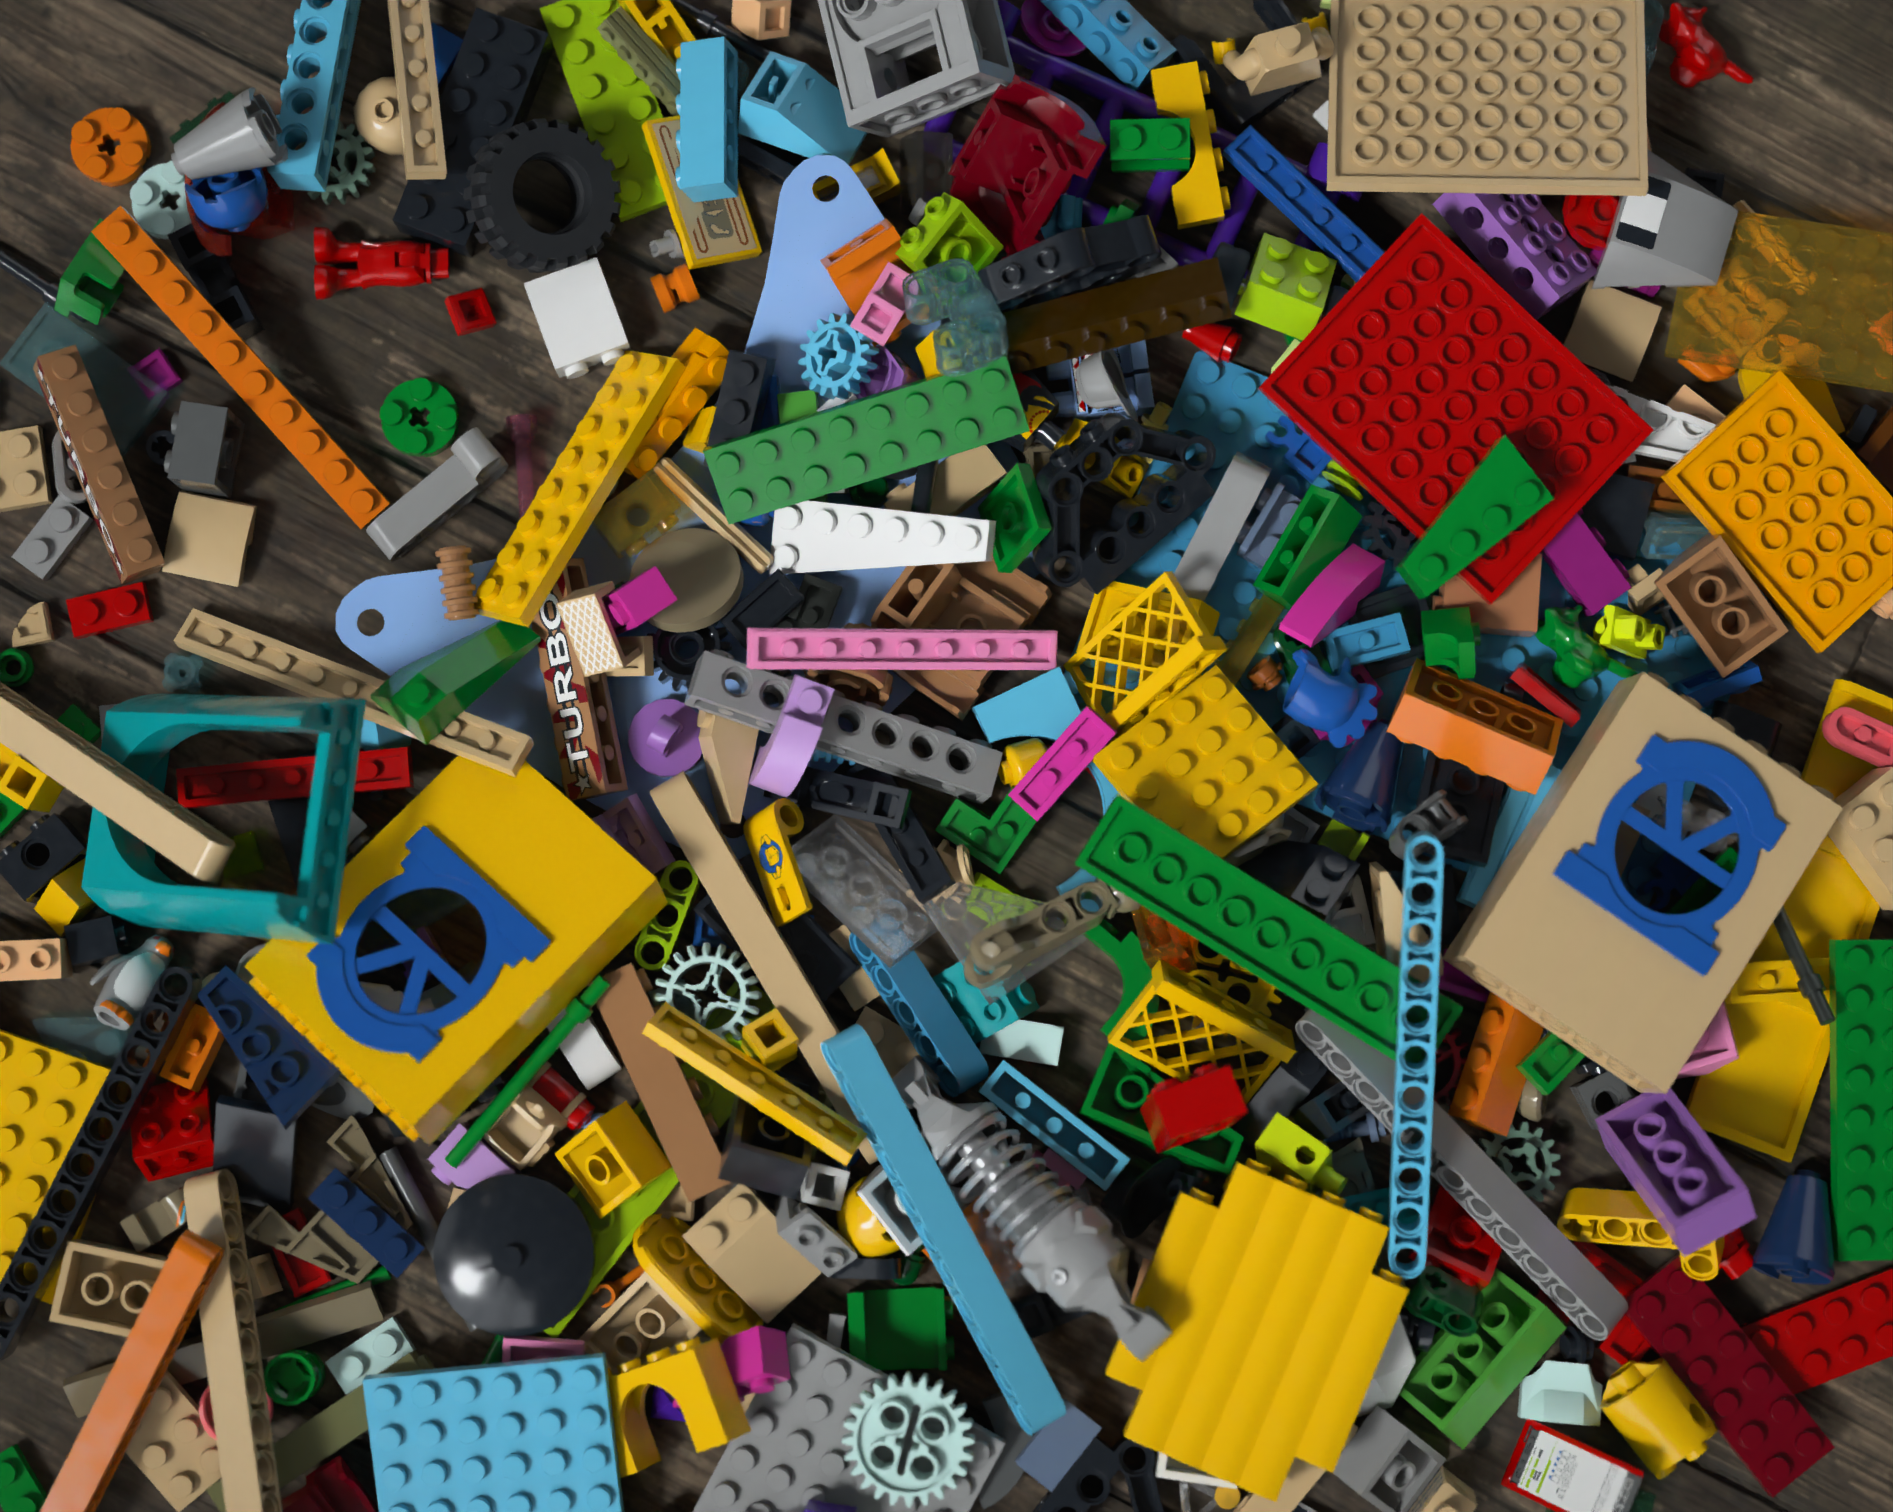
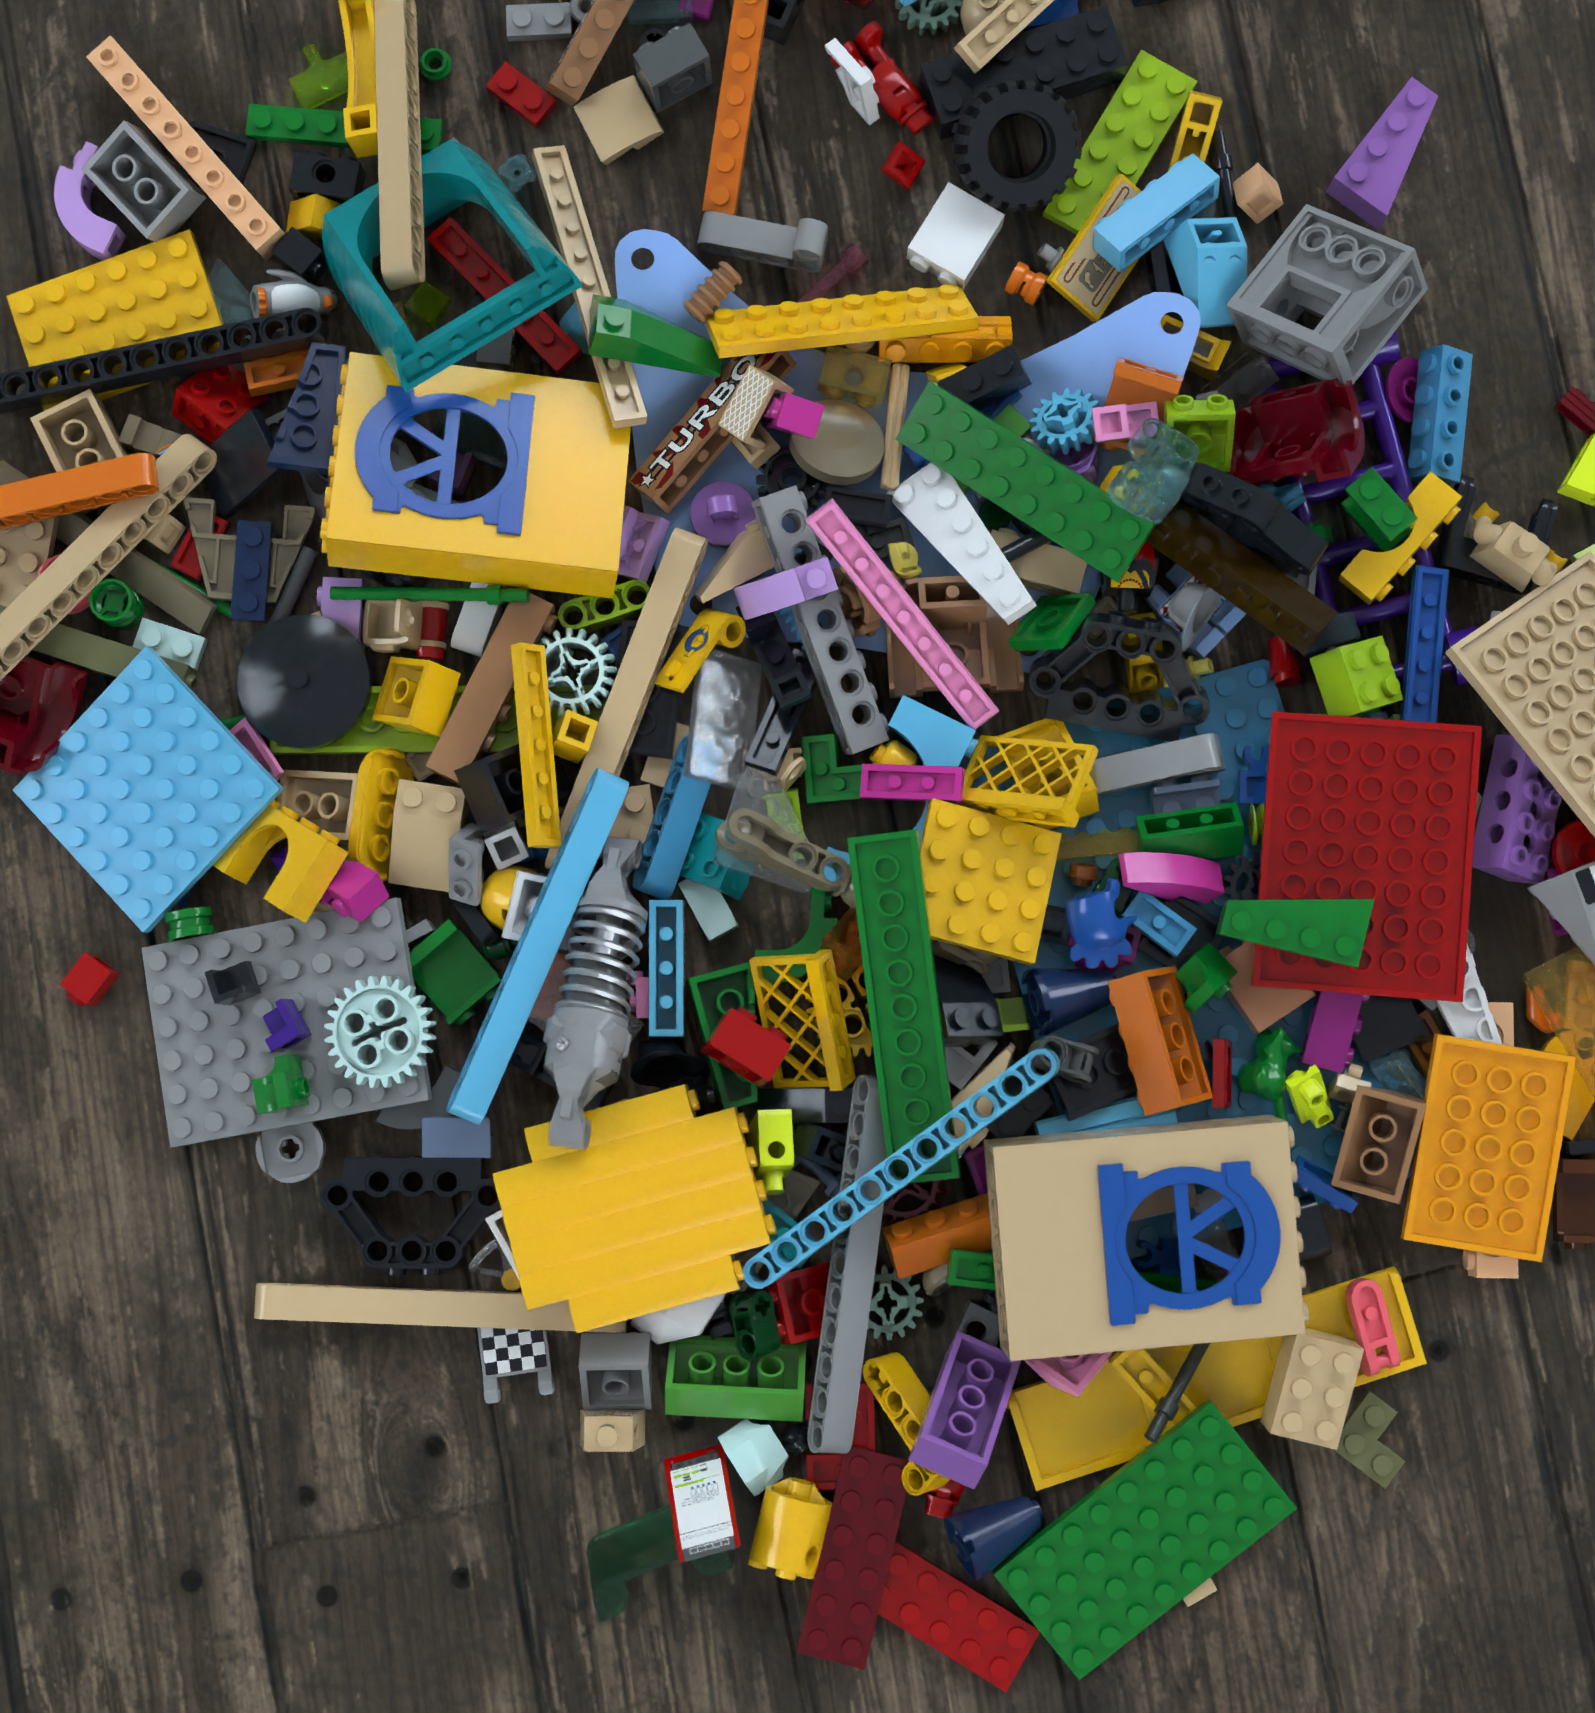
camera: 55 degrees right, 0 degrees up
tan tile [12,602,55,649] -> none
green plate [379,377,459,457] -> none
orange hand [592,1265,645,1308] -> none
olive piece [597,6,680,116] -> none
tan slope [1563,279,1662,382] -> none
none -> white wing [825,38,880,125]
none -> light yellow piece [887,542,922,583]

